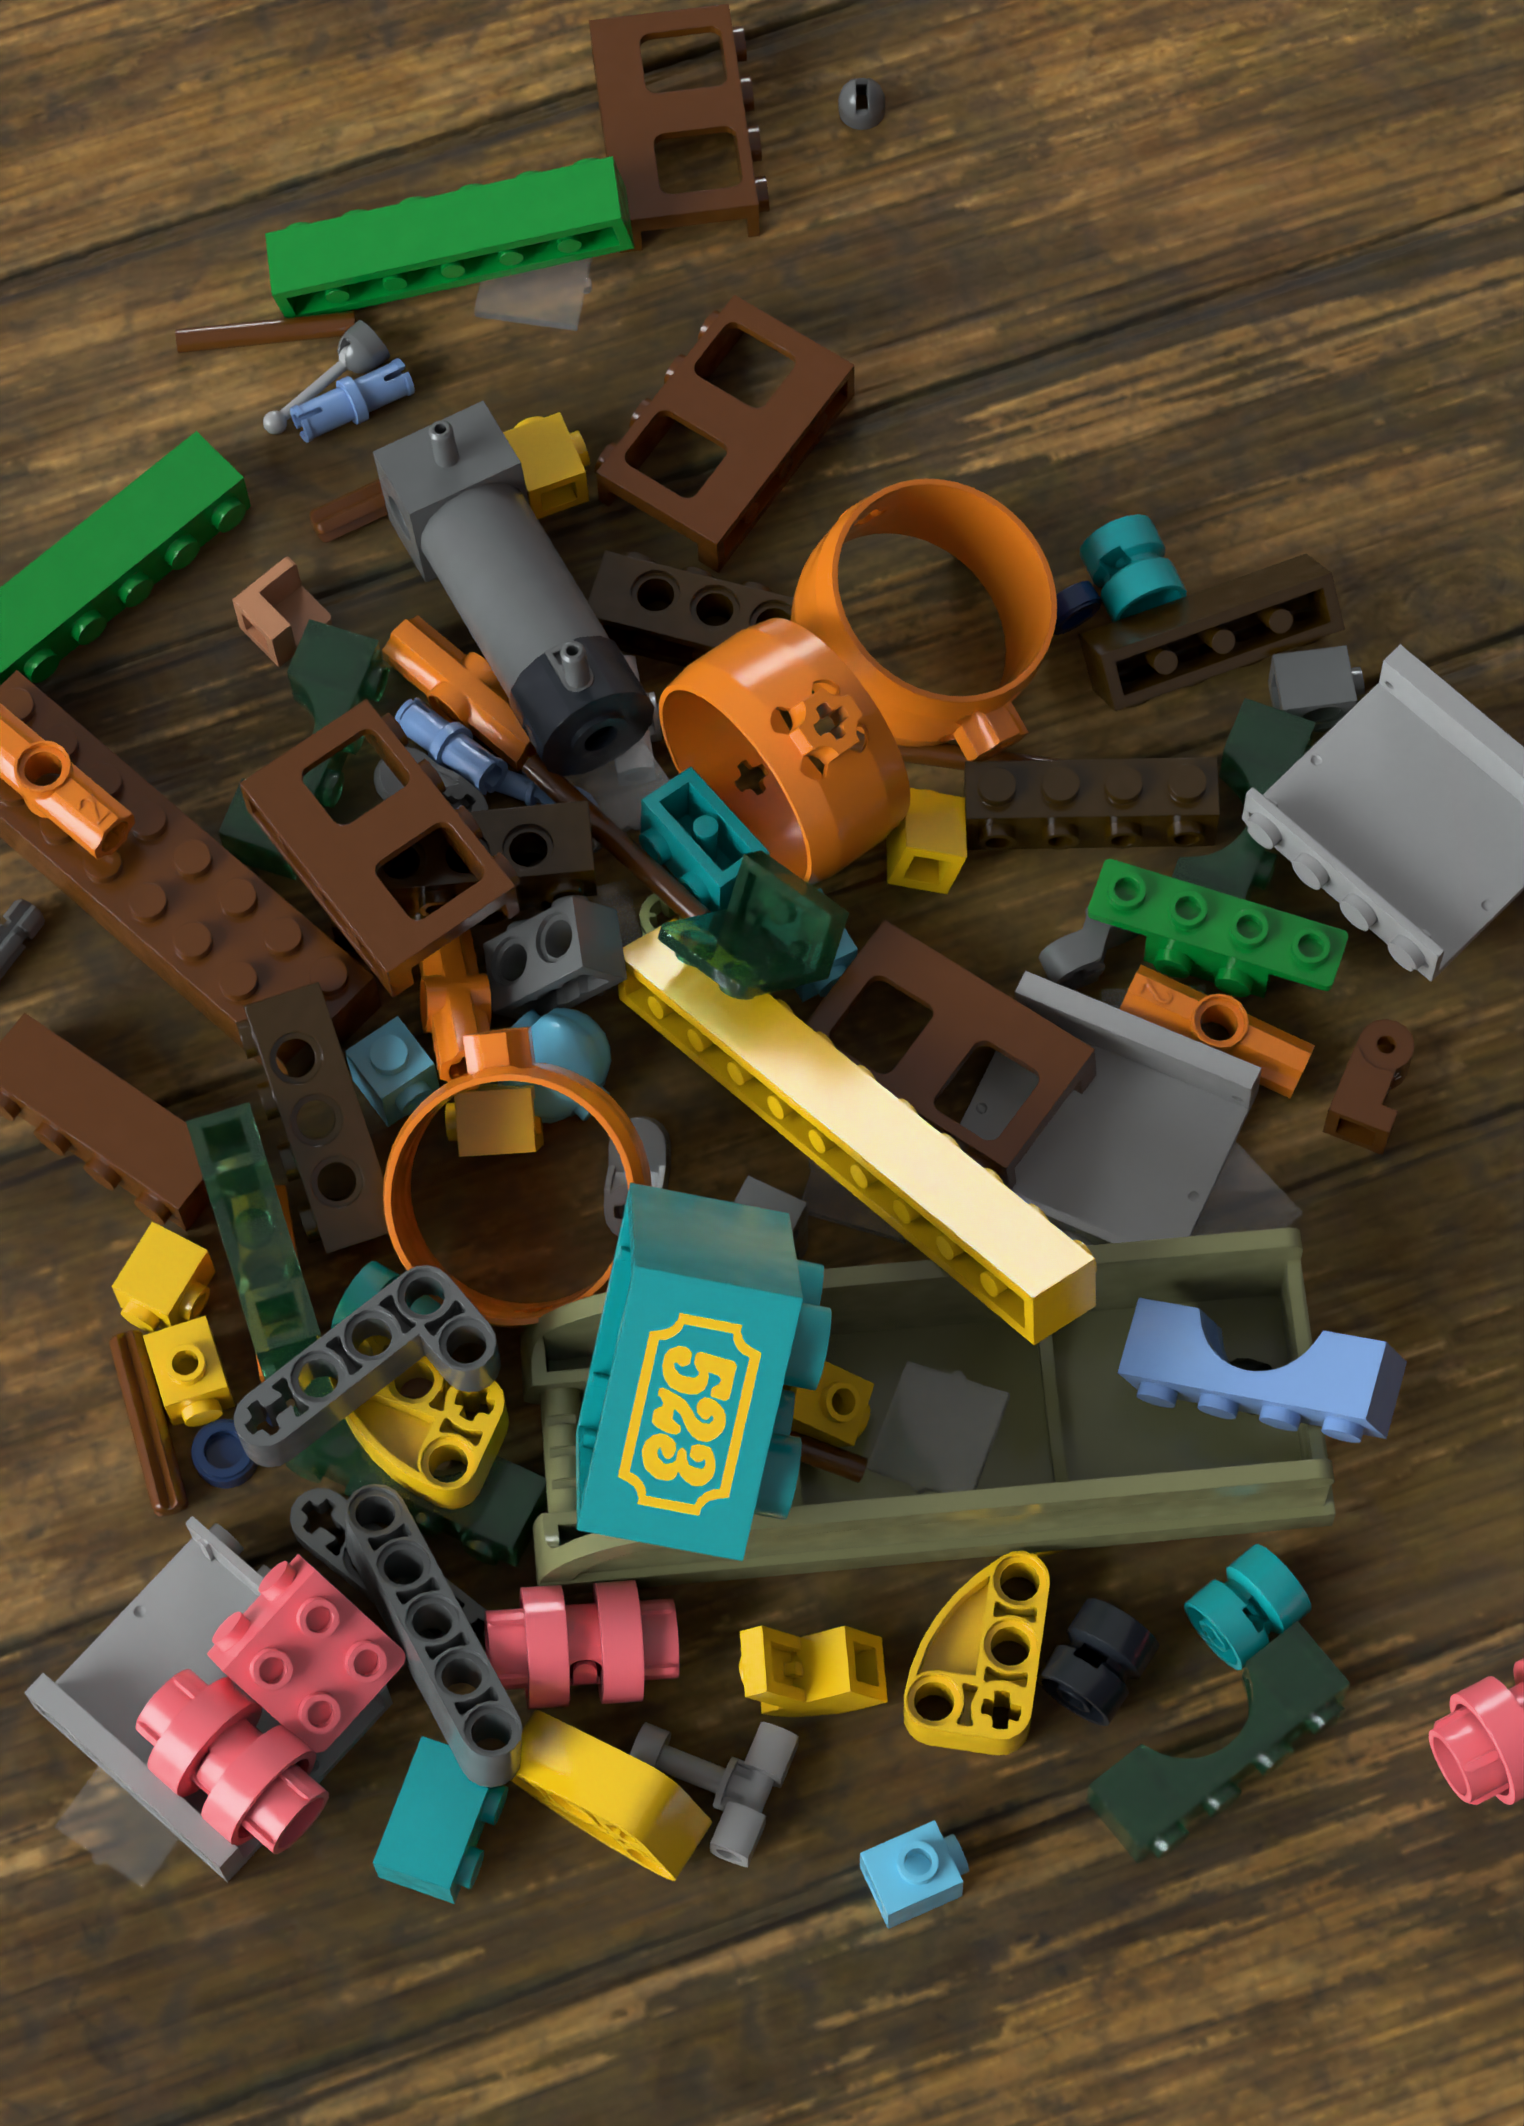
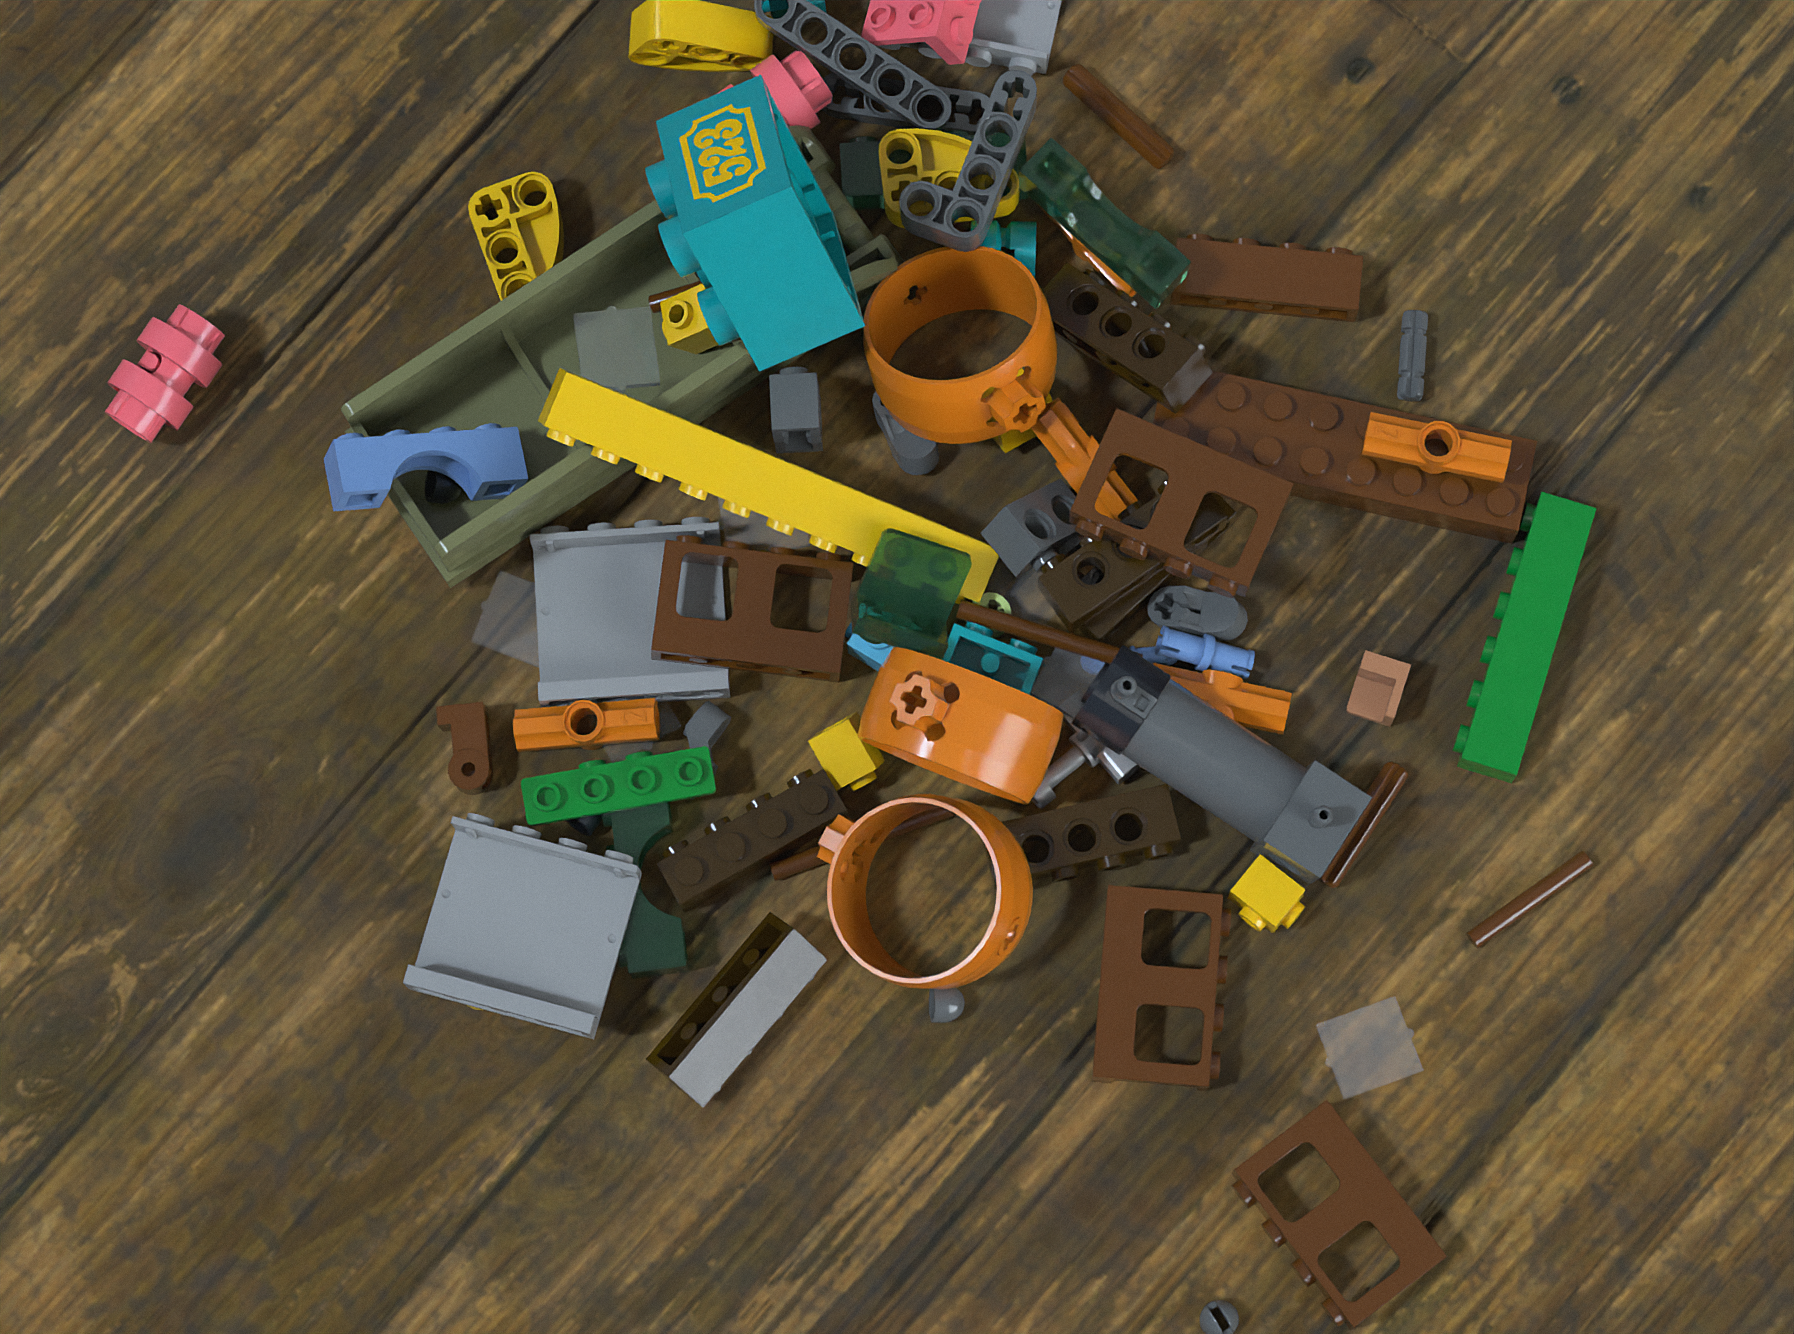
camera: 155 degrees right, 10 degrees up
yellow brick [112,1222,216,1333] -> none
yellow brick [143,1315,235,1427] -> none
dark blue tile [191,1419,258,1489] -> none
clear green arch [218,619,389,880] -> none
hinge [263,320,390,435] -> none
green brick [265,156,634,318] -> none
medium blue pin [290,358,415,443] -> none
medium azure brick [345,1016,440,1127] -> none
medium azure plant [498,1008,611,1124] -> none
light grey bar [630,1722,799,1868] -> none
yellow brick [739,1626,888,1717] -> none
medium azure brick [860,1820,970,1929] -> none
black wheel [1037,1598,1160,1726] -> none
dark blue tile [1054,581,1102,635] -> none
teal wheel [1079,514,1187,622] -> none
clear green arch [1086,1621,1350,1864] -> none
teal wheel [1184,1544,1311,1670] -> none
dark grey brick [1268,645,1365,737] -> none

